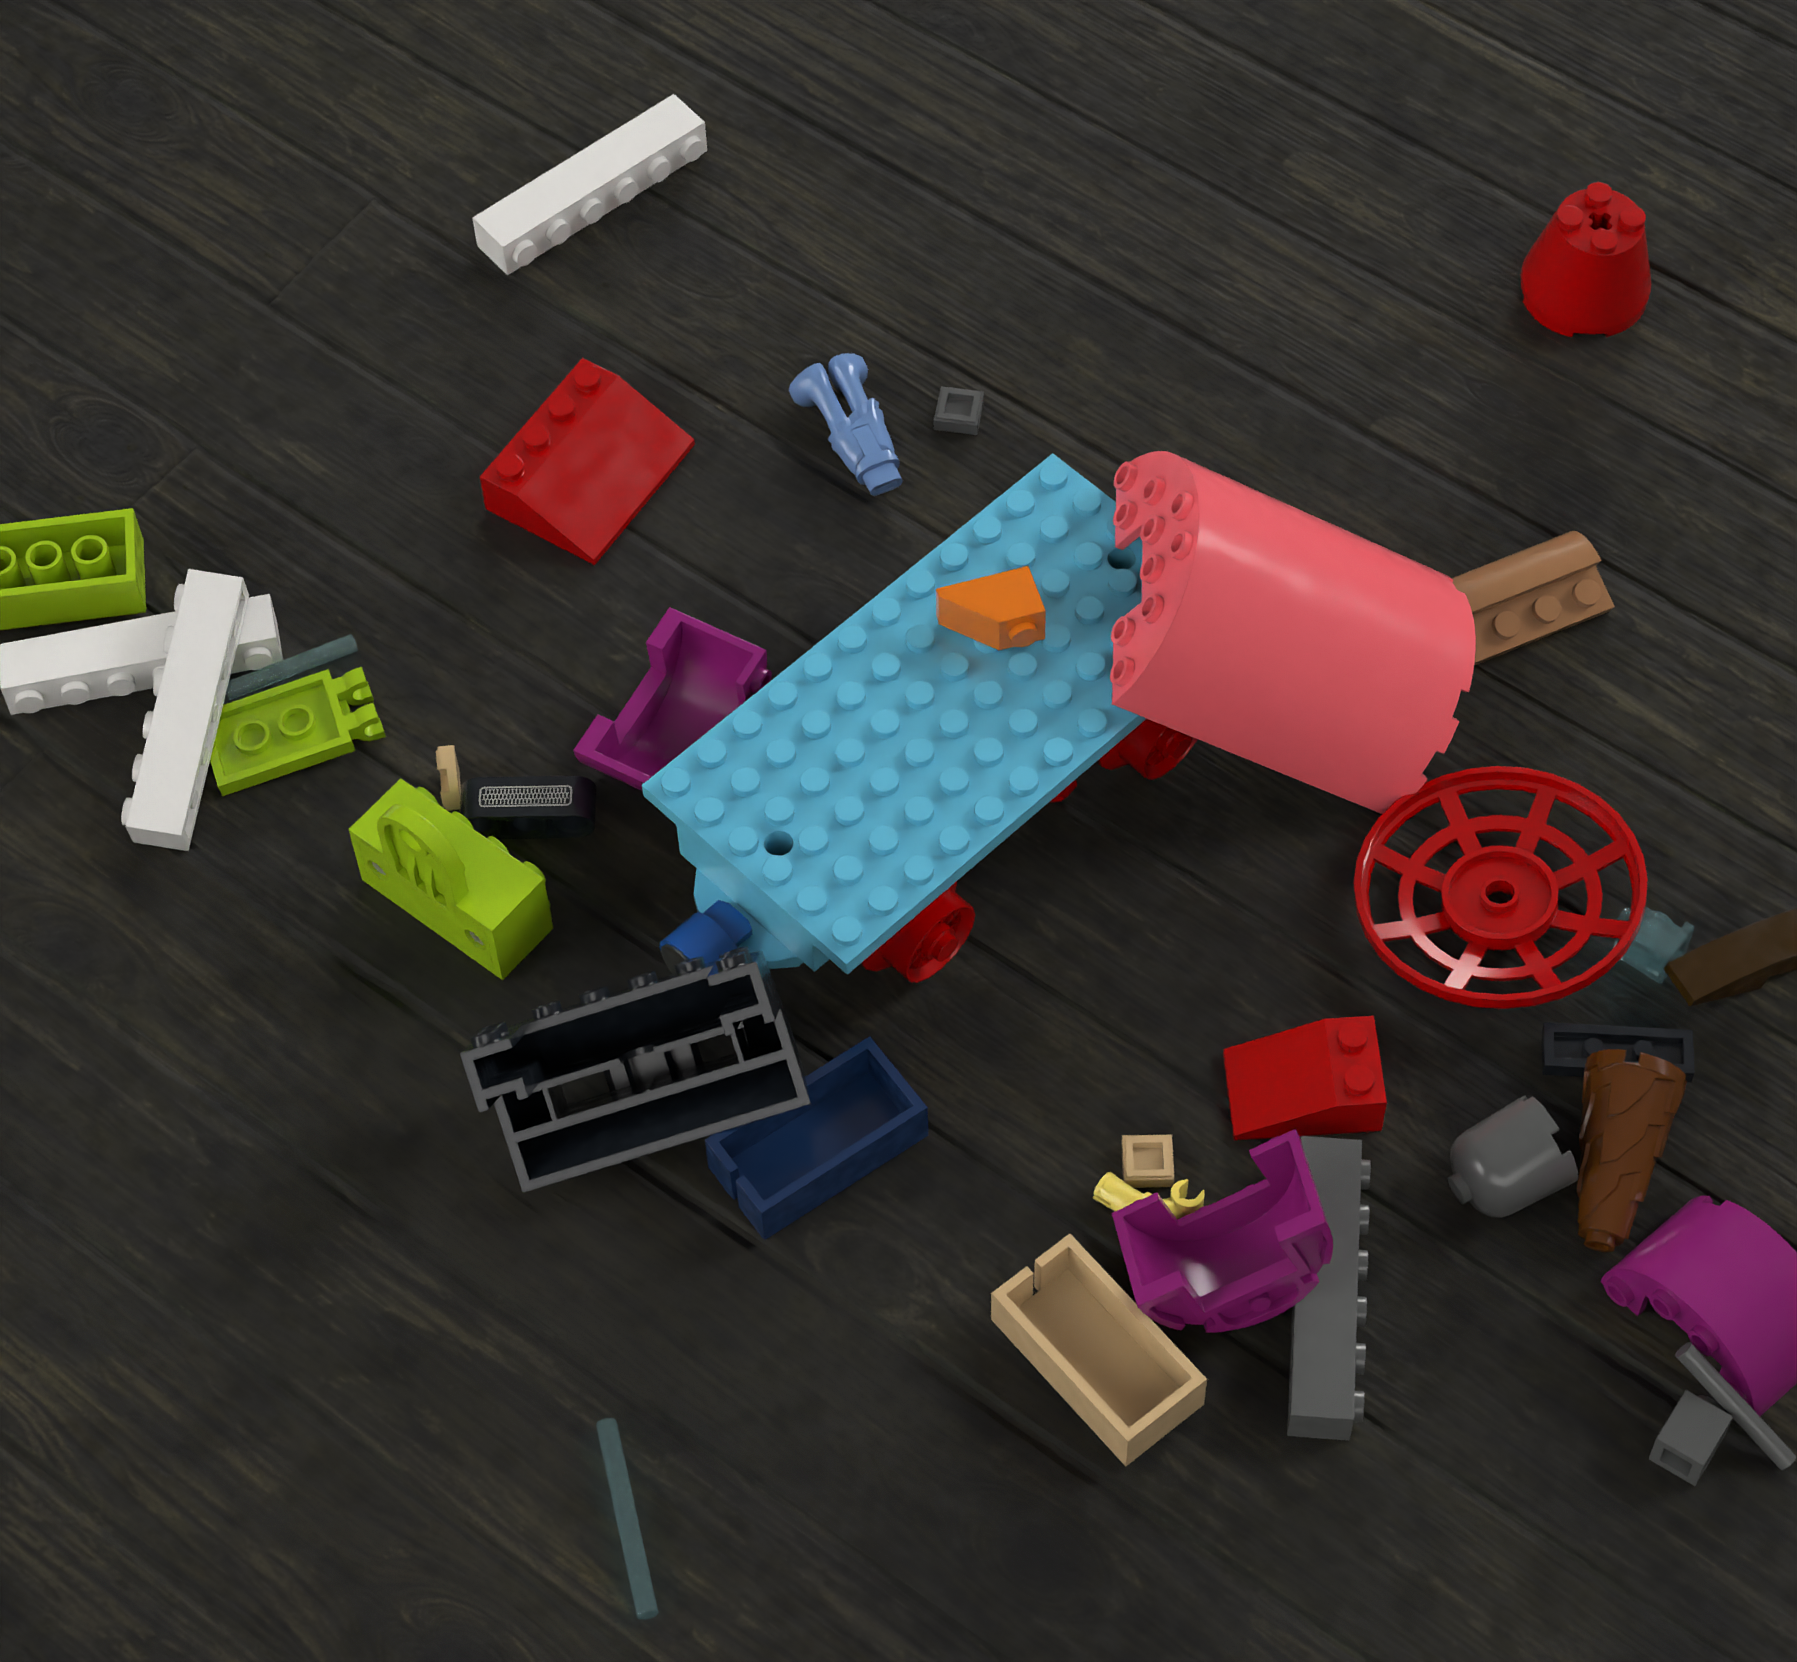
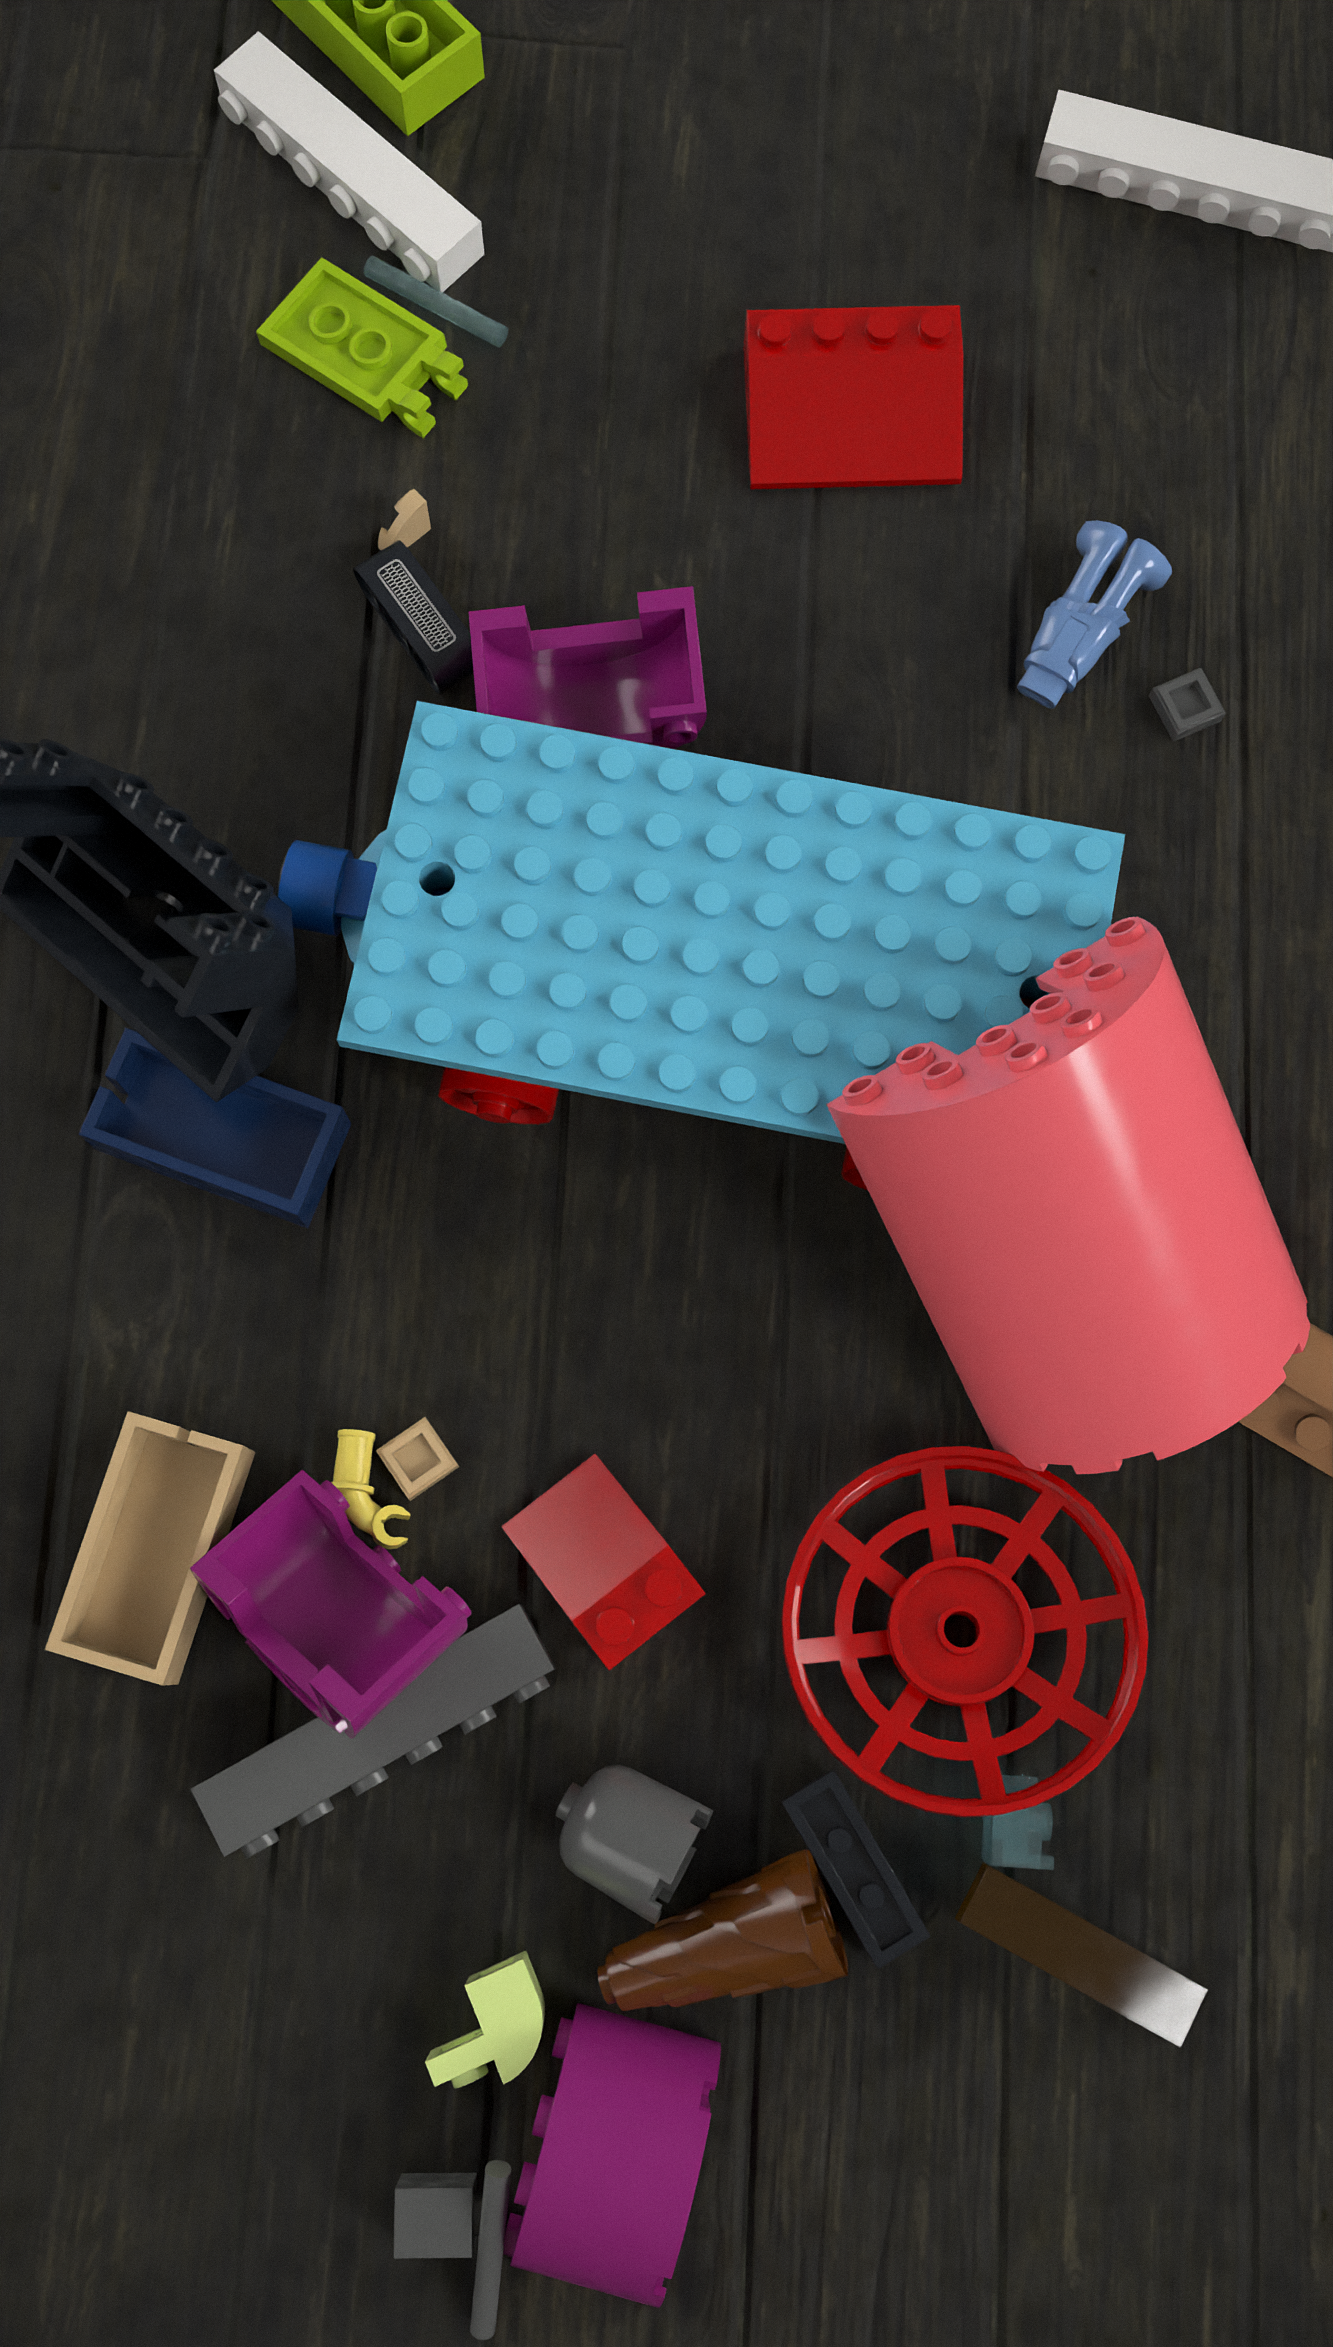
camera: 50 degrees right, 20 degrees up
white brick [121,569,249,851] -> none
lime brick [349,778,553,980] -> none
orange slope [936,566,1046,650] -> none
none -> yellowish green brick [425,1951,545,2088]

